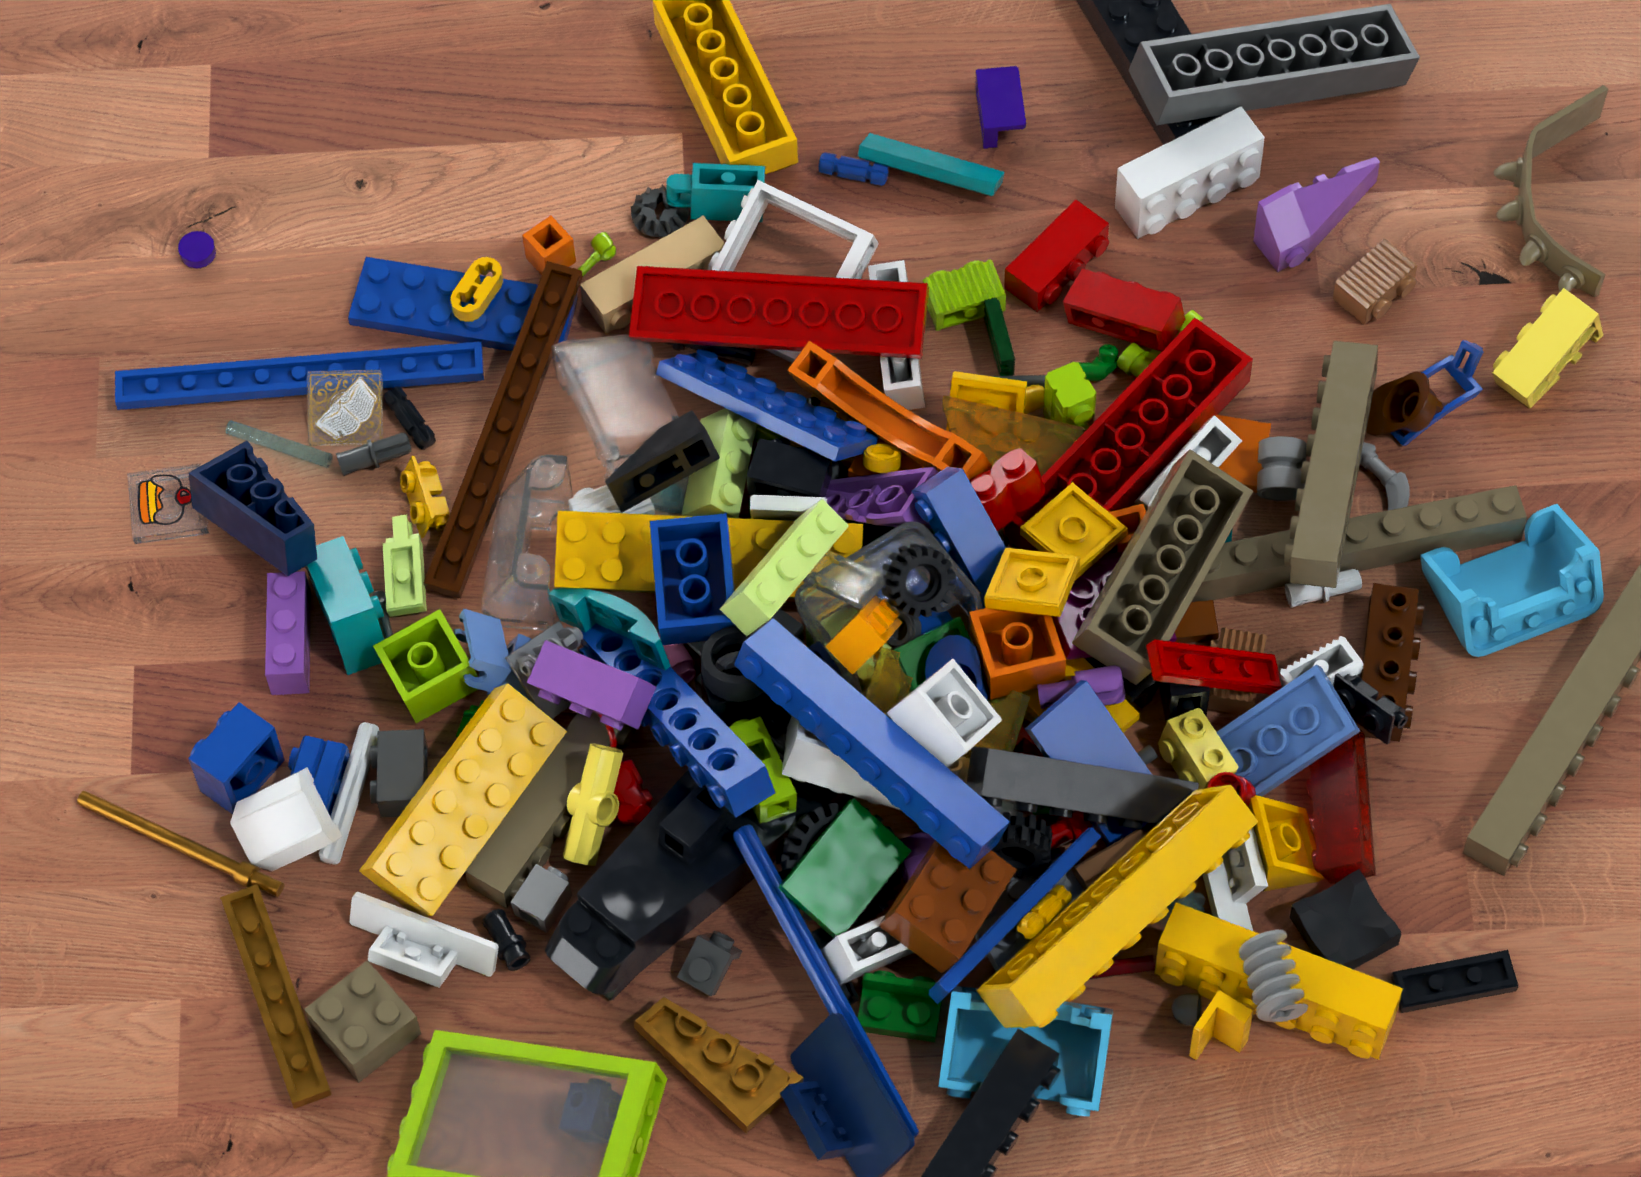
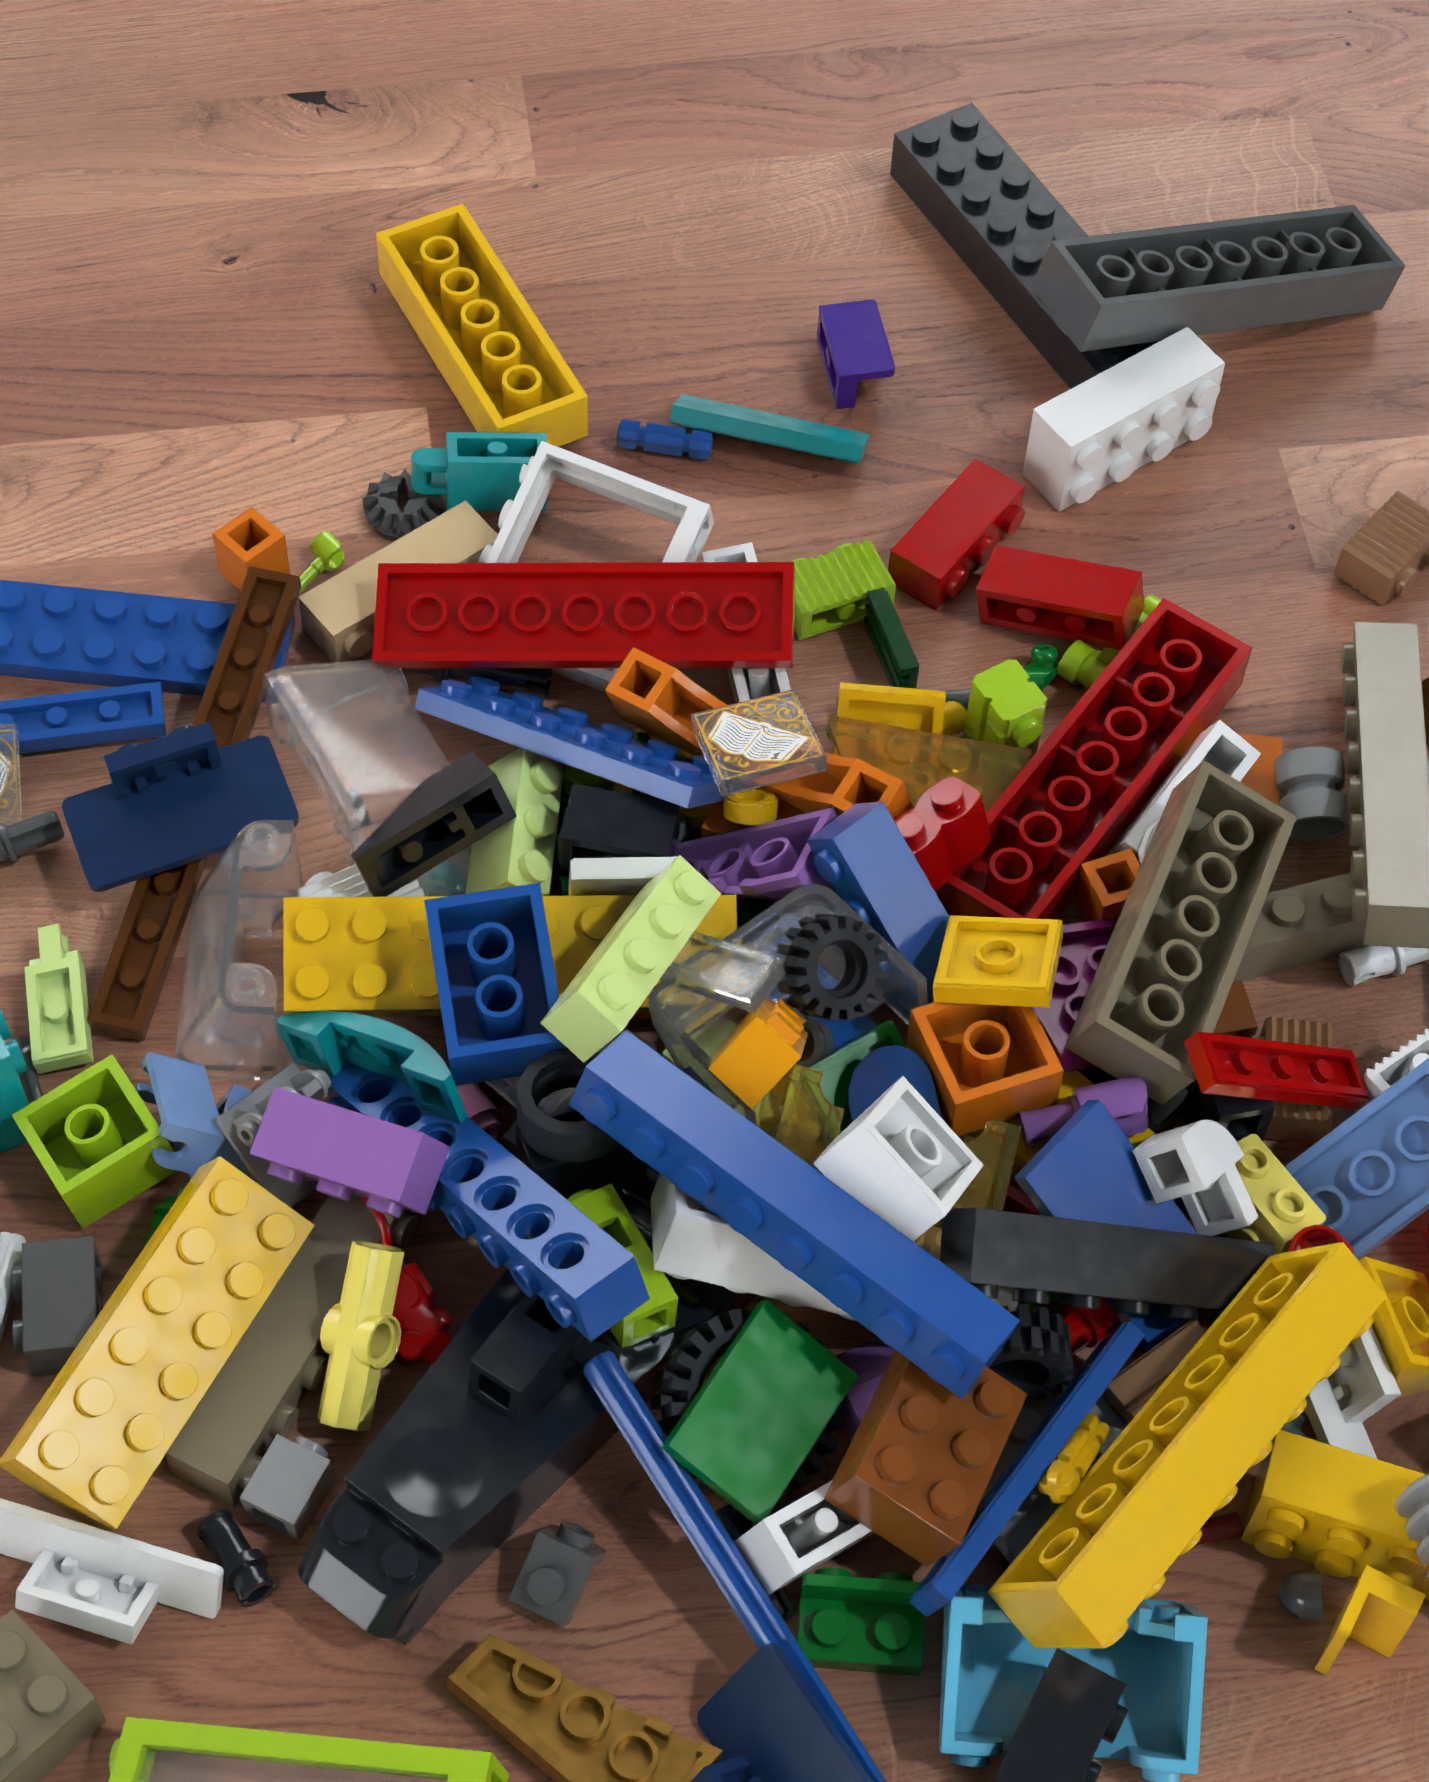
camera: 10 degrees left, 5 degrees down
black axle [384,386,436,450] -> none
yellow hinge [400,456,450,538] -> none
yellow beam [450,257,503,322] -> none
yellow tile [1020,482,1128,581] -> none
medium lavender wedge [1253,157,1380,272] -> none
none -> dark blue bracket [62,722,299,892]
none -> tile [691,689,827,797]
none -> white brick [1133,1119,1258,1236]

